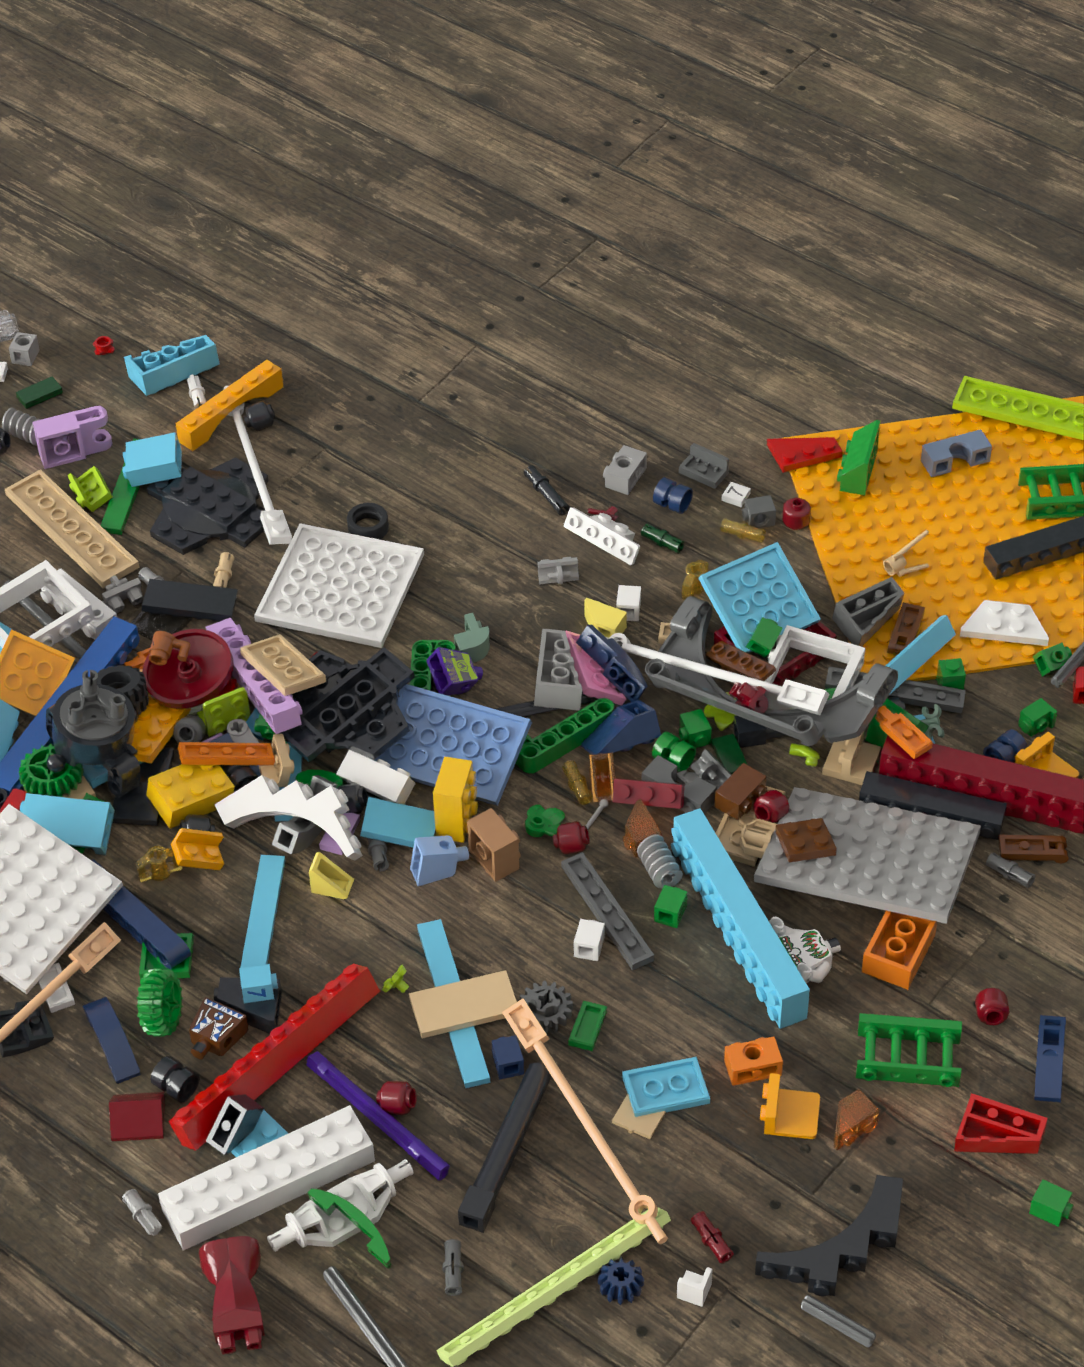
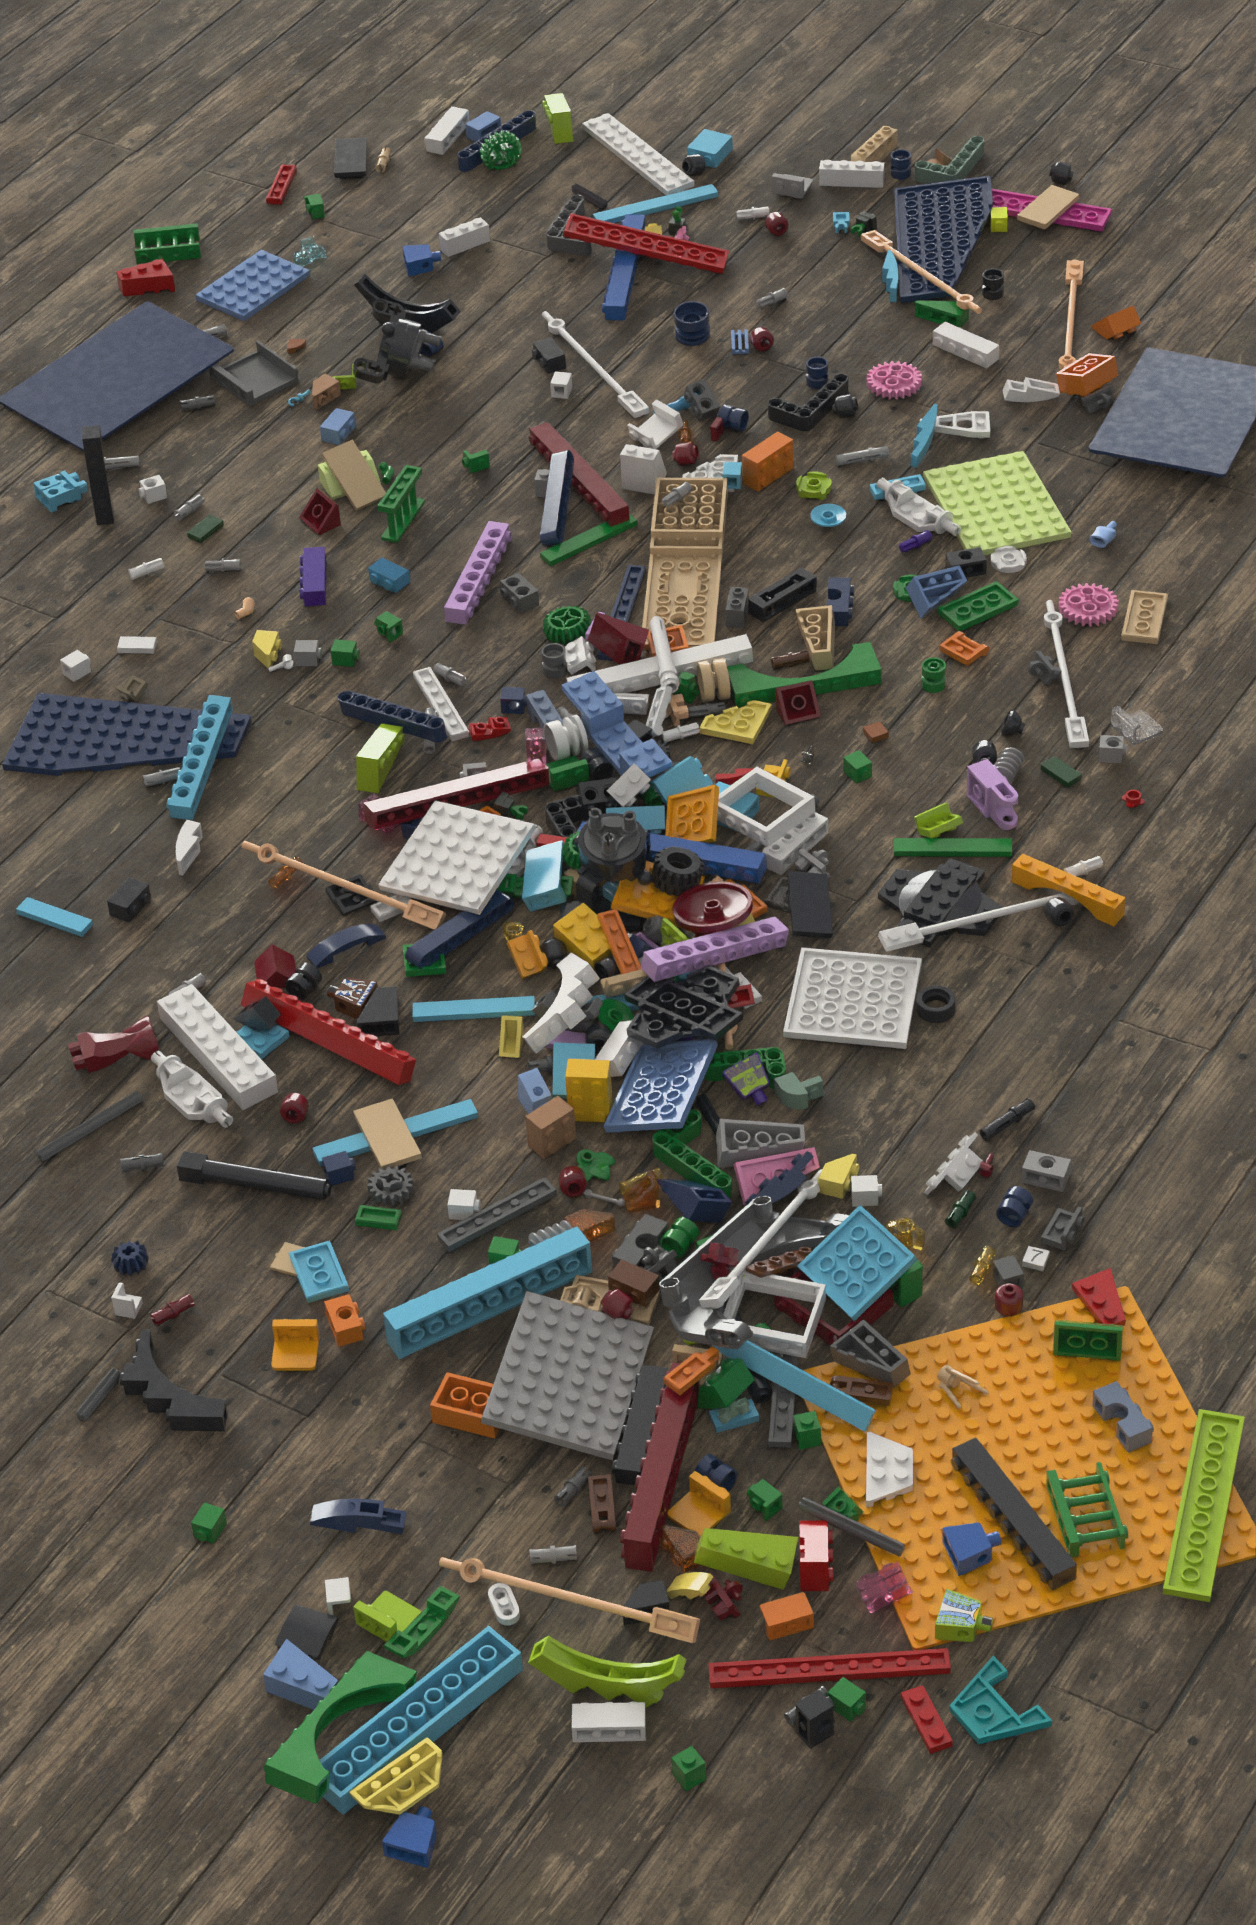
camera: 85 degrees right, 5 degrees down
tan plate [5,469,140,588] -> none
medium azure brick [123,432,182,487] -> none
medium azure wedge [124,335,220,396] -> none
green gear [136,968,183,1036] -> none
light grey pin [138,567,164,585] -> none
dark orange piece [149,631,191,665] -> none
tan pin [213,552,234,588] -> none
medium azure brick [239,964,278,1003] -> none
tan tile [240,634,326,696] -> none
dark purple piece [306,1051,450,1180] -> none
green slope [308,1188,391,1269] -> none
lime plant [382,964,409,993] -> none
yellowish green plate [436,1207,671,1367] -> none
light nougat bar [502,999,668,1244] -> none
light grey hips [537,557,579,585] -> none
dark red plate [613,778,685,809] -> none
green brick [746,617,783,658] -> none
white torso [769,917,841,983] -> none
reddish brown plate [775,818,837,863] -> none
clear orange slope [834,1089,879,1150] -> none
green fence [856,1013,962,1087] -> none
red wedge [954,1093,1048,1154] -> none
dark red head [975,988,1010,1025] -> none

